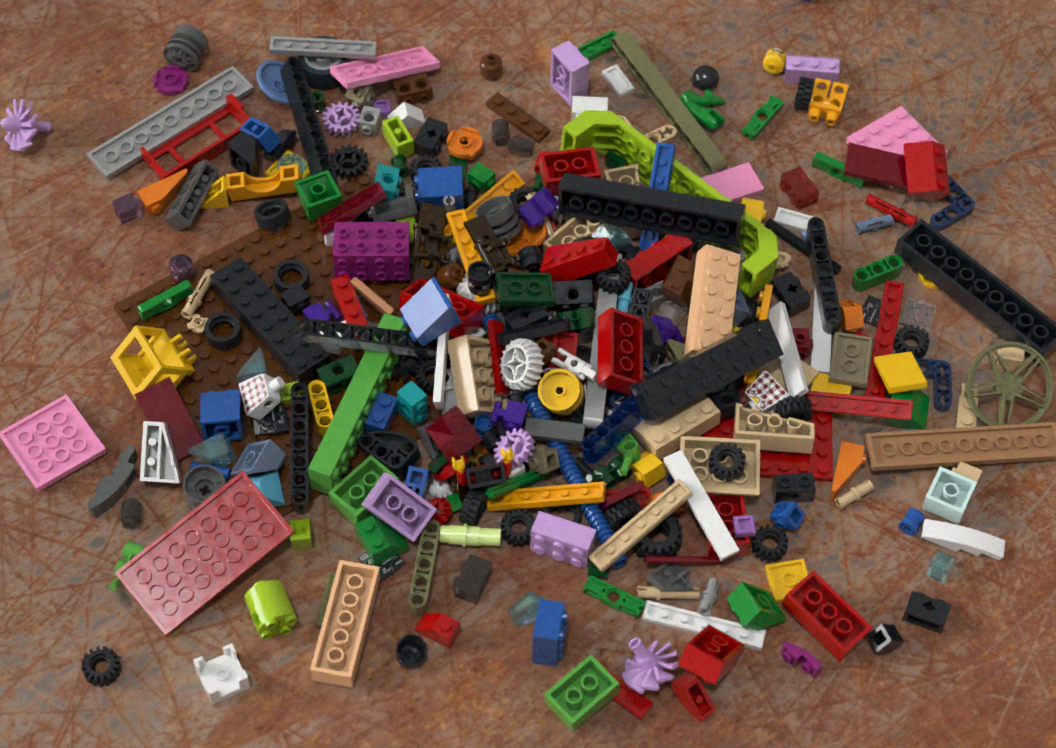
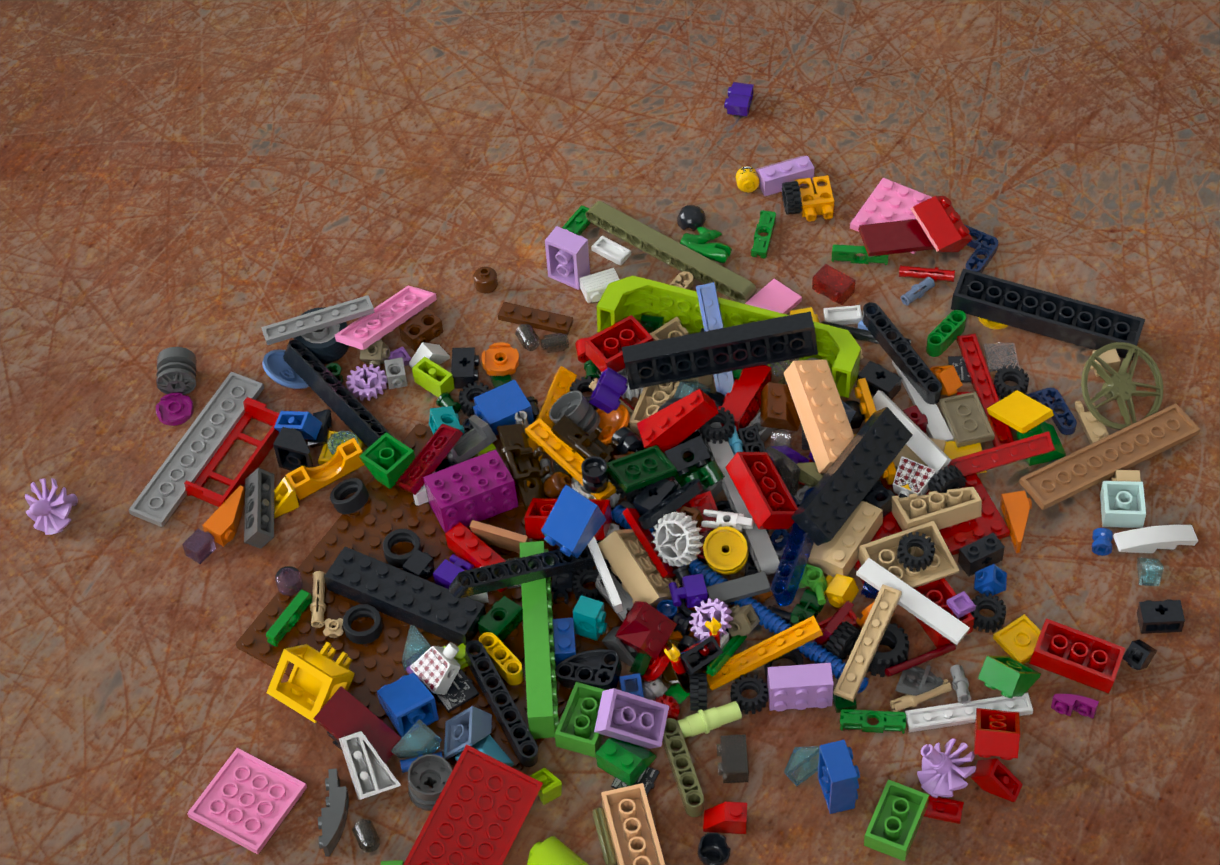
camera: 20 degrees left, 5 degrees down
black gear [331,144,369,180] -> none
green brick [467,162,496,194] -> none
tan pin [834,479,874,509] -> none

